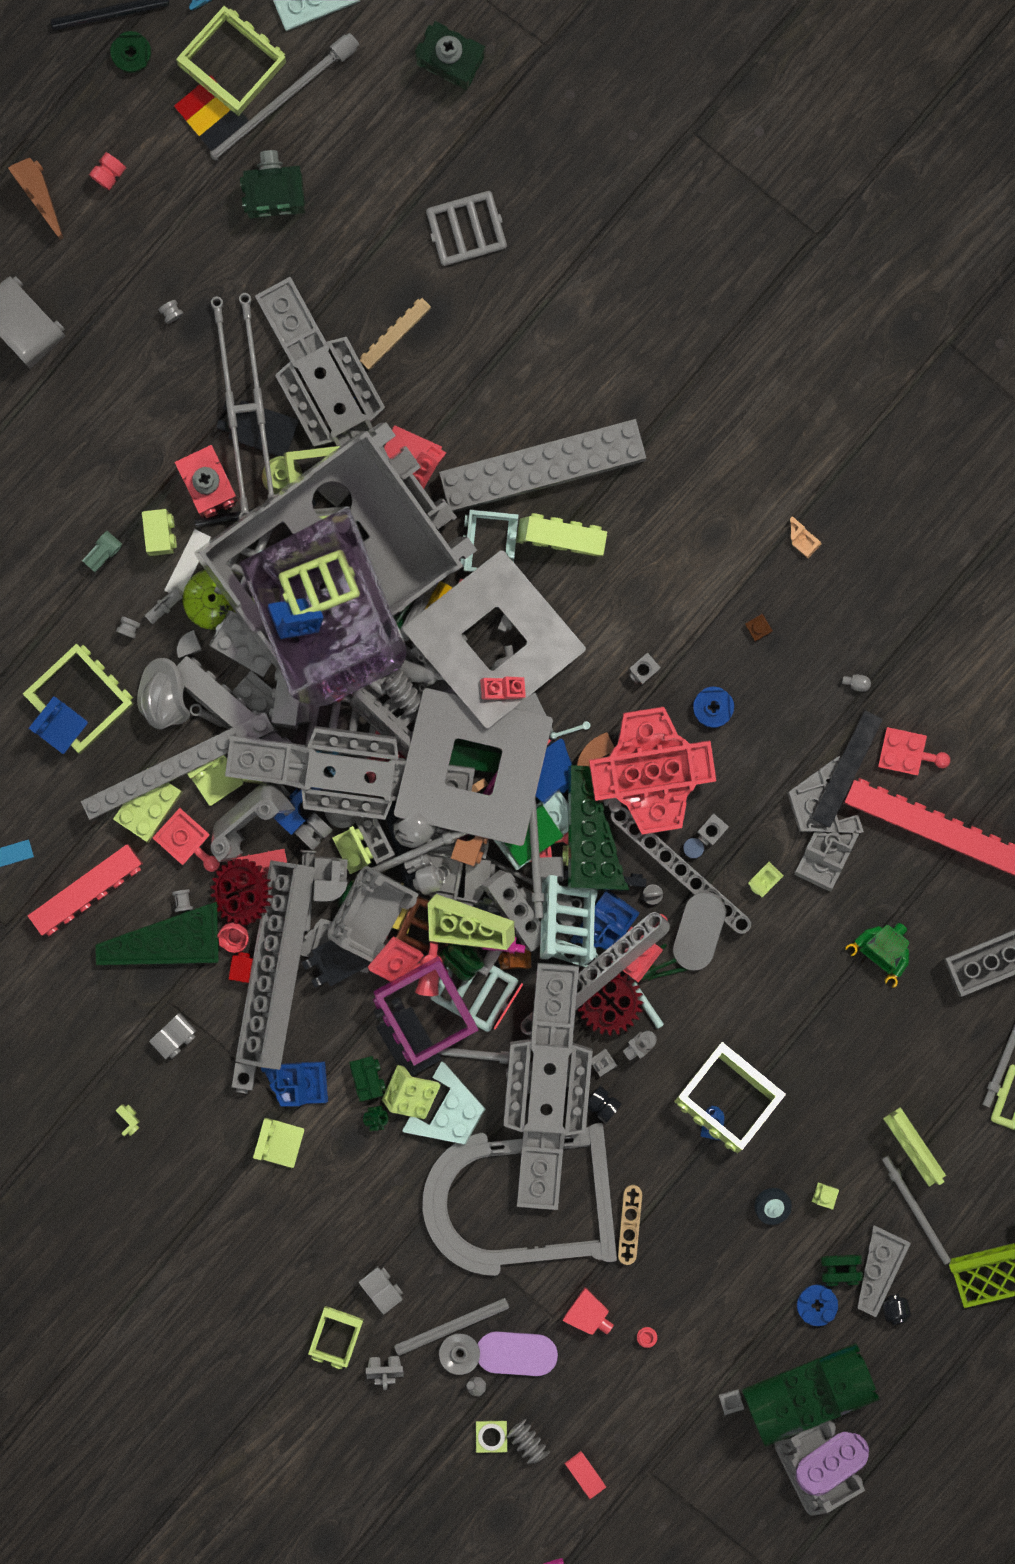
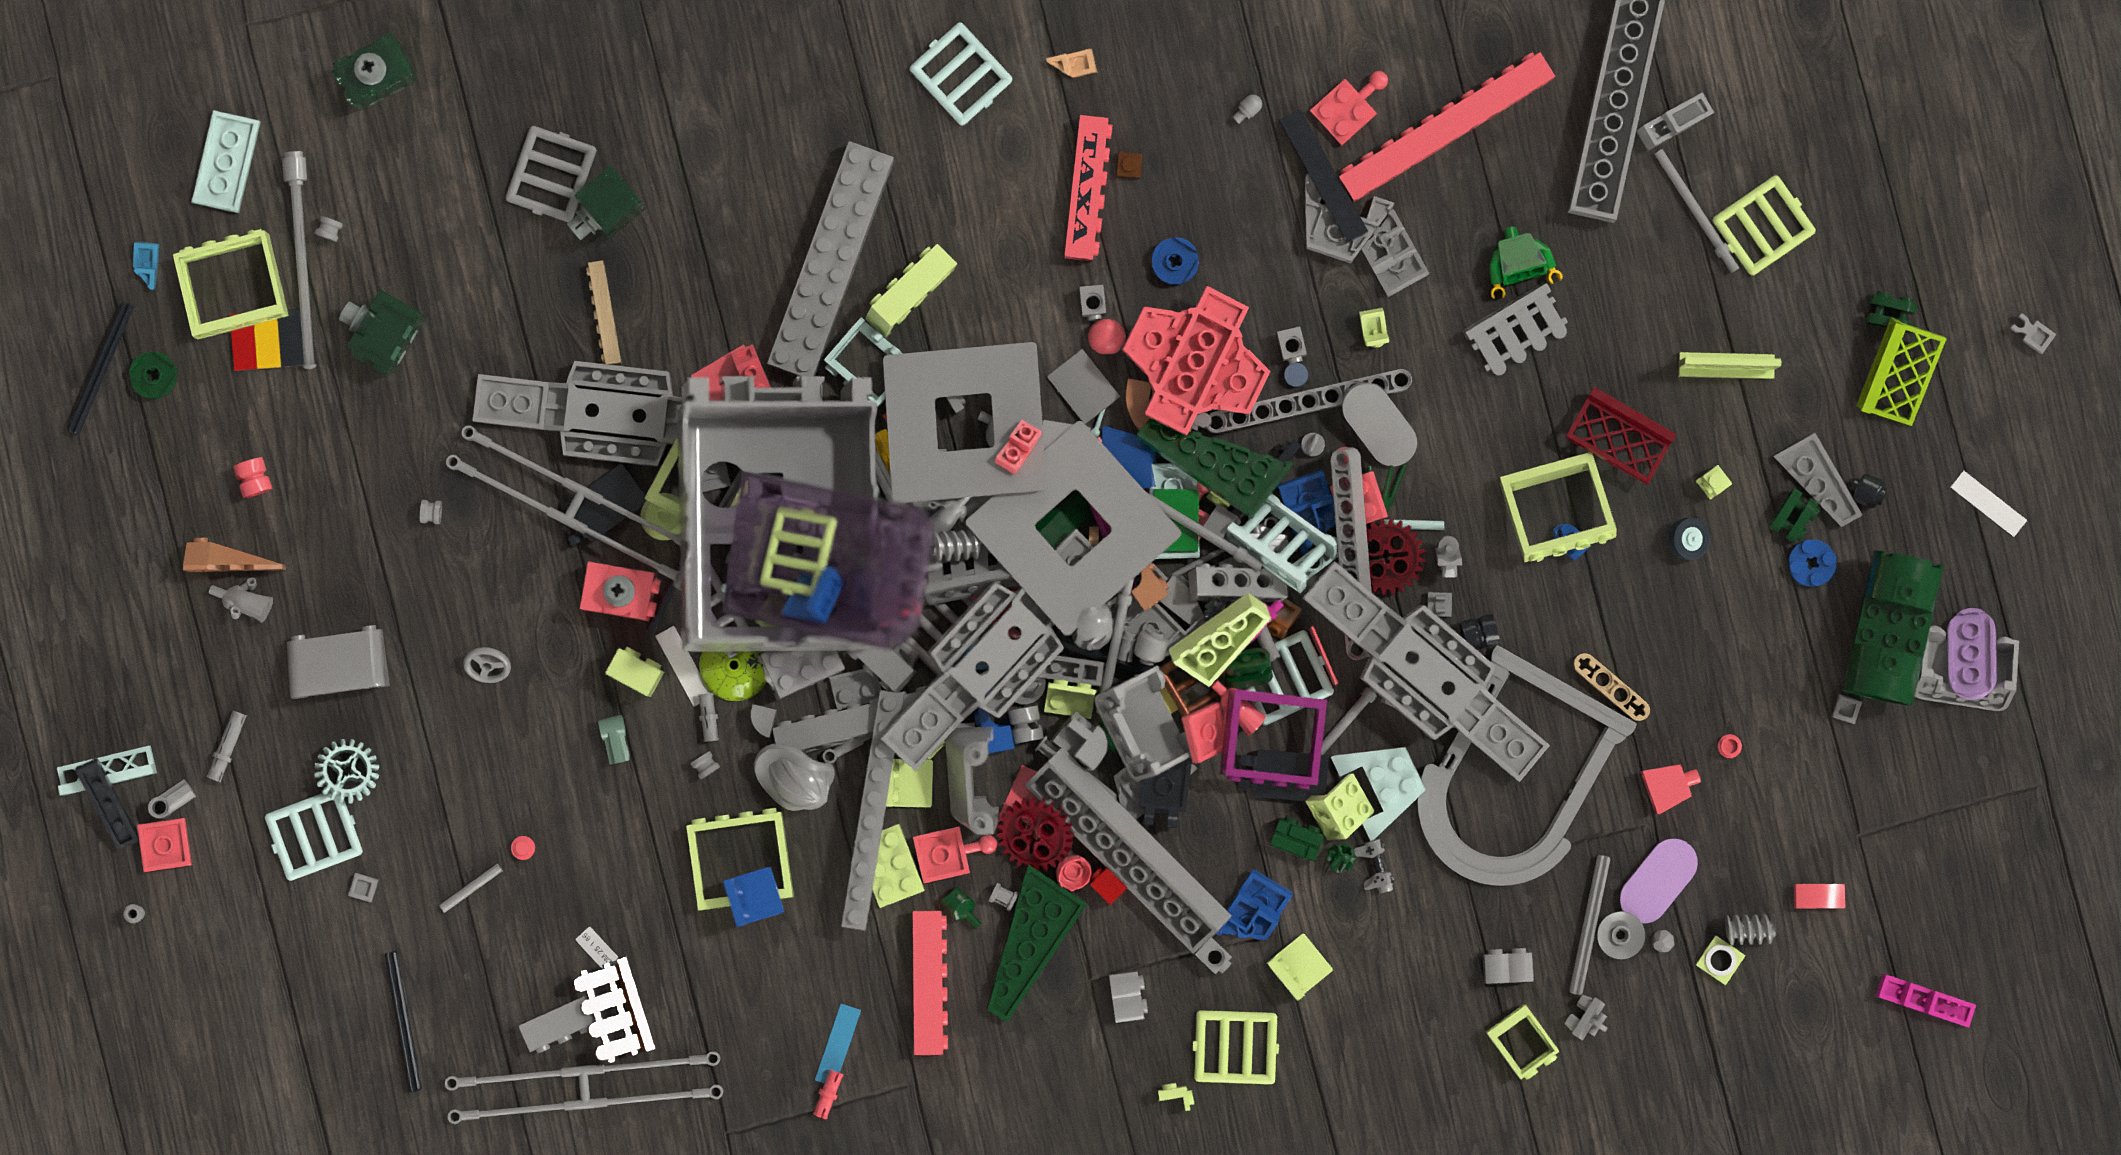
camera: 60 degrees left, 0 degrees up
light grey bar [882,1155,951,1265] -> none
none -> light grey piece [209,578,273,623]
none -> light grey wheel [314,216,343,242]
none -> light grey piece [463,647,511,683]
none -> clear green piece [567,165,646,240]
none -> light aqua bar [910,23,1012,125]
none -> dark green piece [940,886,982,930]
none -> light grey window [1047,349,1120,424]
none -> coral brick [1065,115,1112,261]
none -> coral hair [1087,319,1126,354]
none -> yellowish green bar [1193,1010,1279,1084]
none -> light grey piece [1354,839,1395,894]
none -> light grey fence [1462,282,1568,375]
none -> dark red fence [1565,387,1677,485]
none -> white sticker [1951,471,2027,537]

